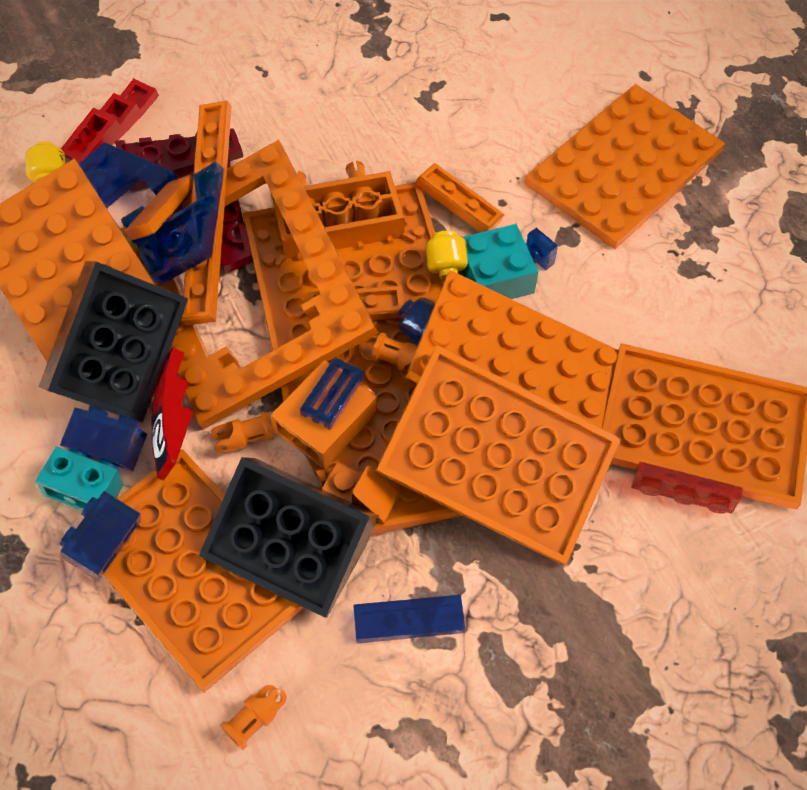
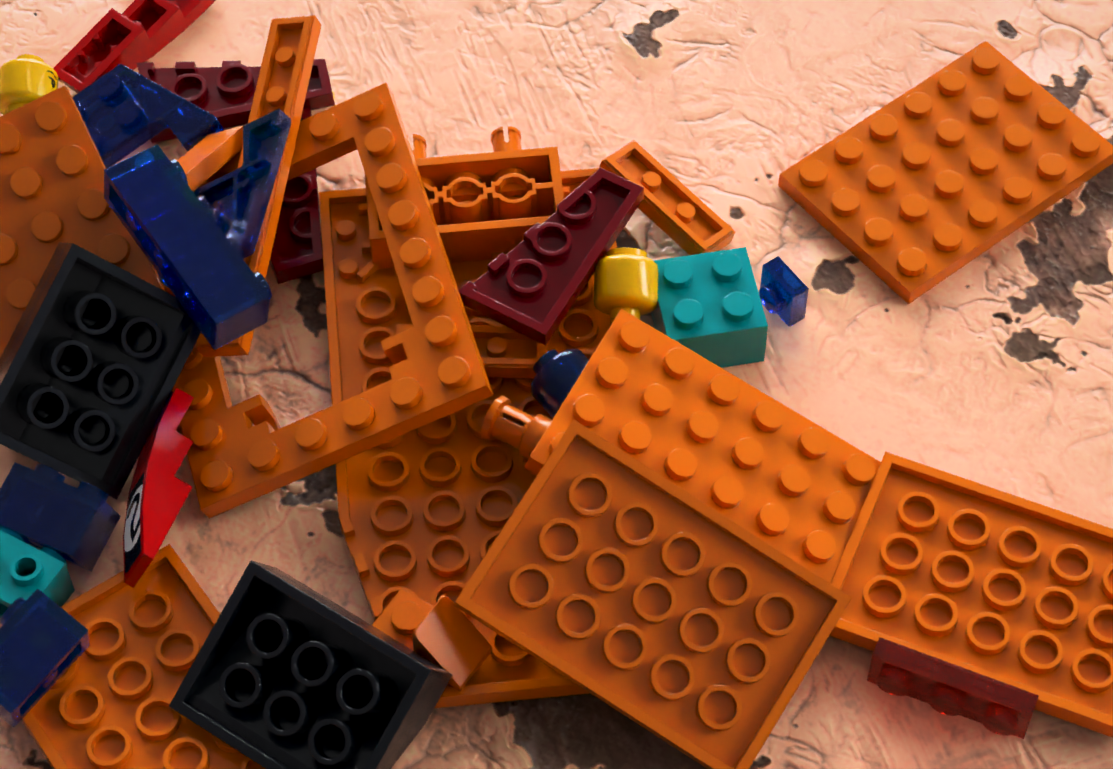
camera: 10 degrees right, 5 degrees down
orange piece [211,412,274,454] -> none
orange brick [270,360,377,470] -> none
clear blue tile [300,357,365,430] -> none
none -> clear blue brick [104,144,272,350]
none -> dark red wing [459,167,644,345]

